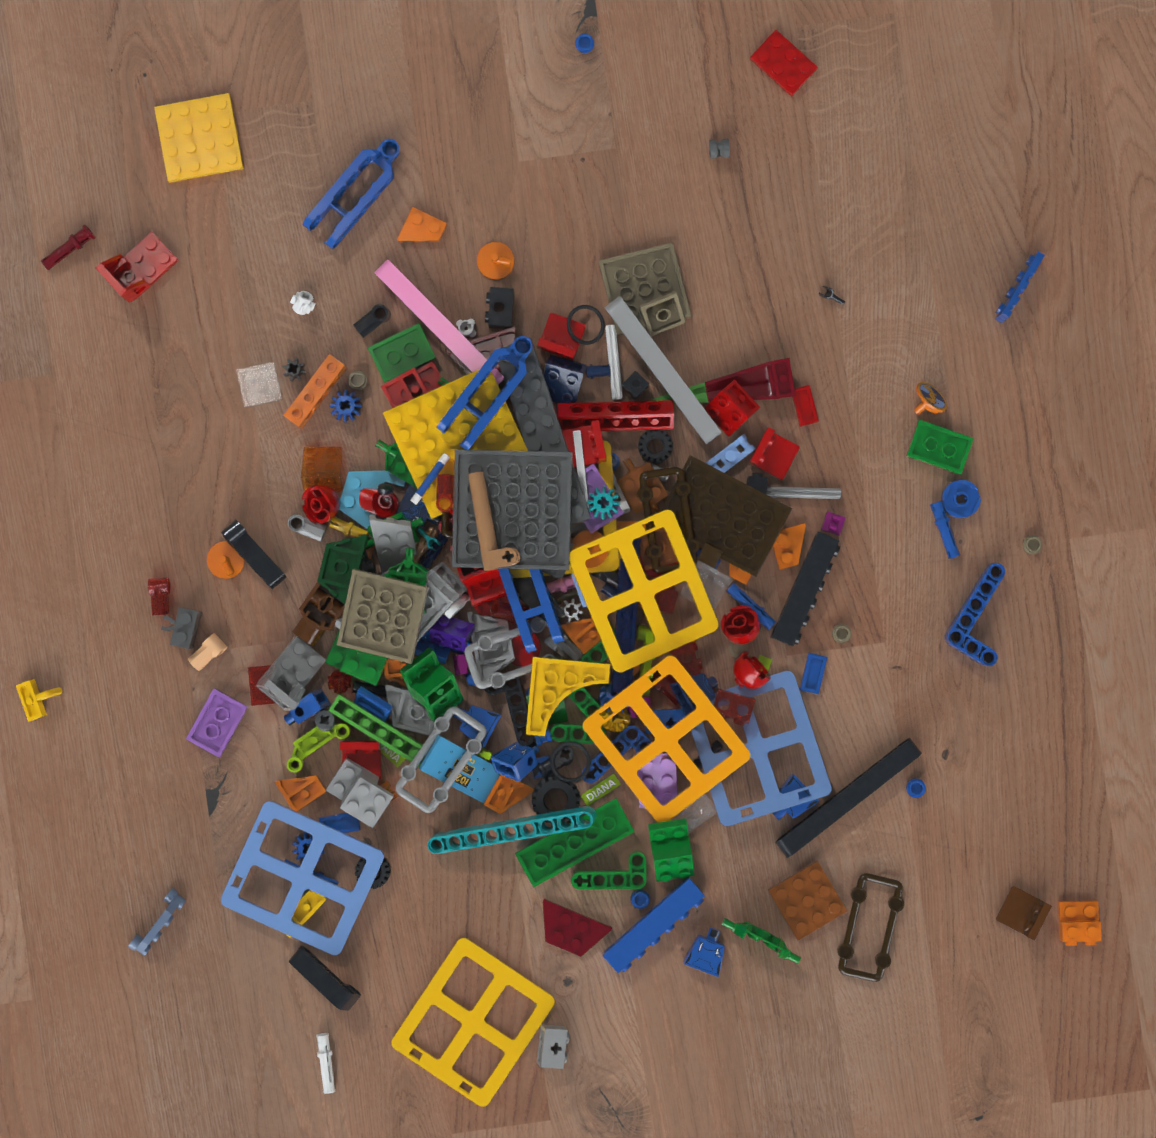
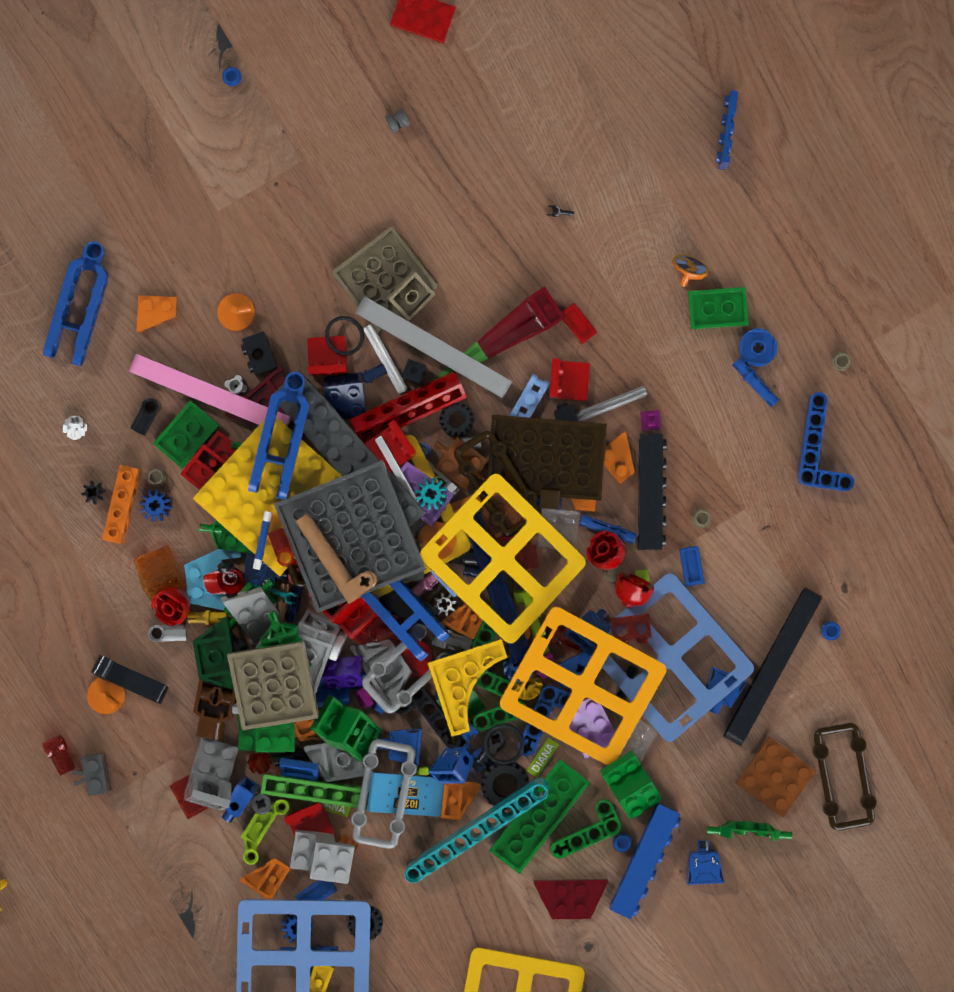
camera: 25 degrees left, 0 degrees up
medium lavender plate [186,688,248,758] -> none
light nougat piece [188,633,228,671] -> none
clear plate [236,362,283,408] -> none
clear red brick [670,640,703,676] -> none
red bracket [704,379,761,437] -> none

